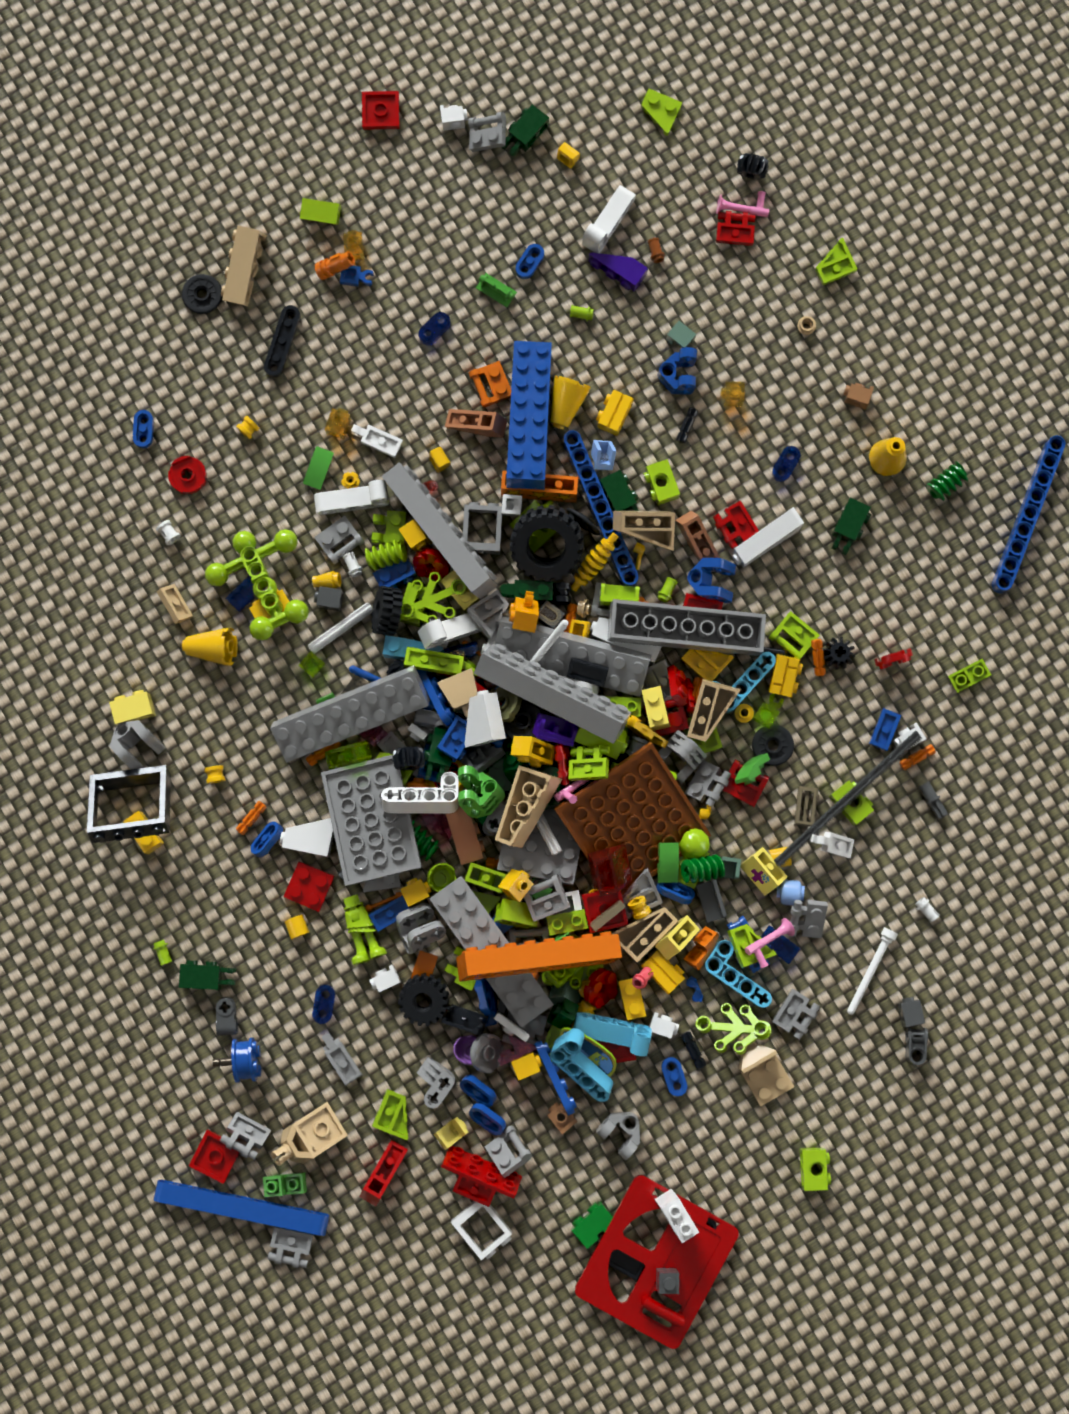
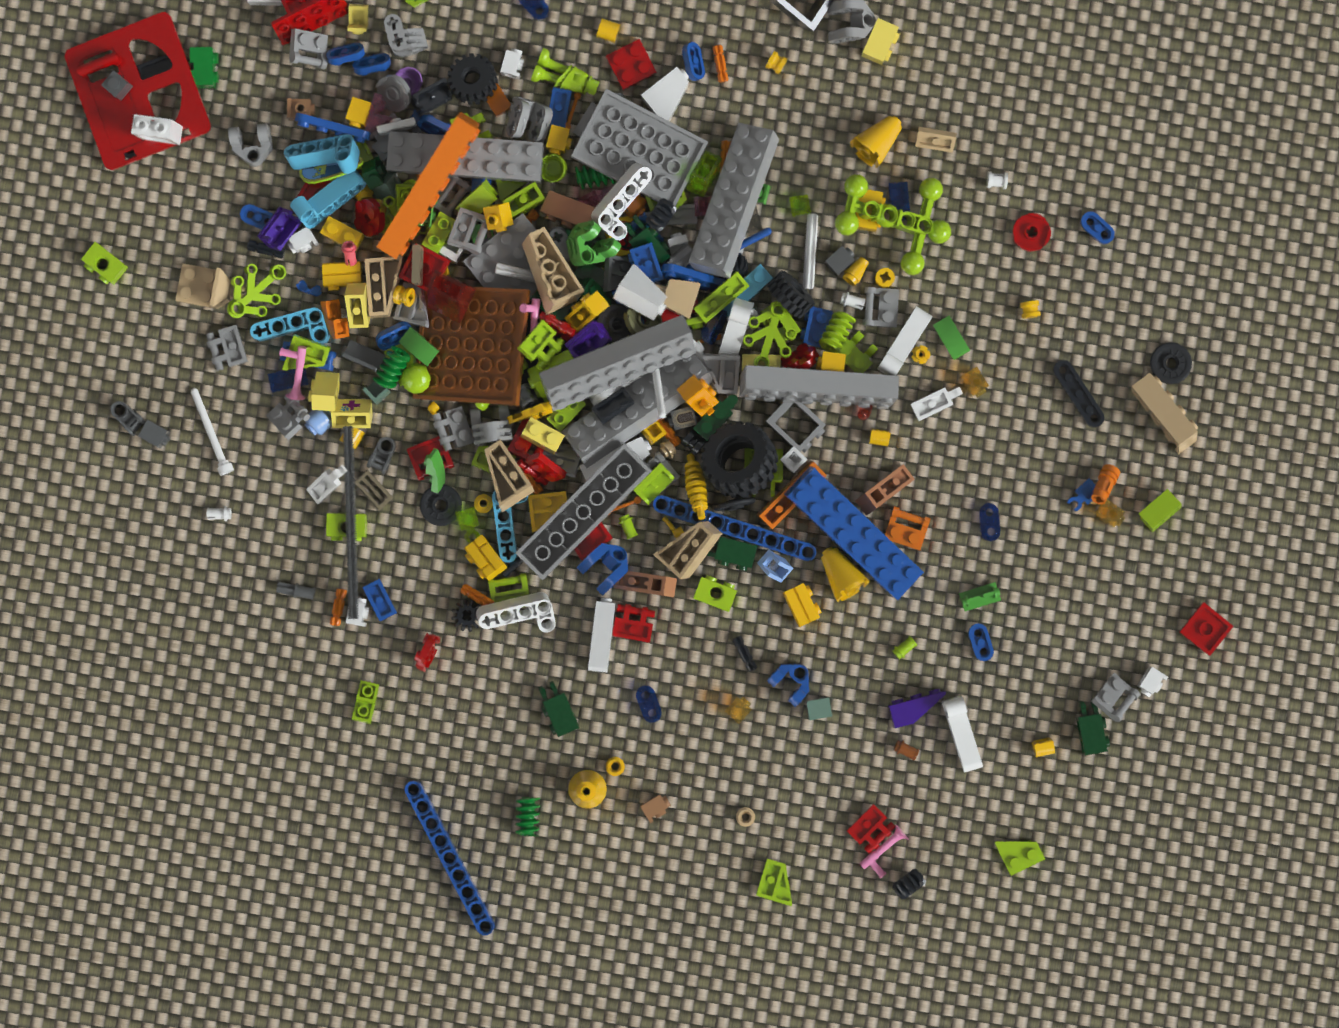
camera: 130 degrees right, 5 degrees up
none -> dark purple hinge [257,206,302,251]
none -> light yellow brick [308,372,340,411]
none -> dark grey piece [367,437,396,475]
none -> white beam [476,592,555,633]
none -> yellow plate [606,757,625,776]
none -> yellow wheel [875,268,895,288]

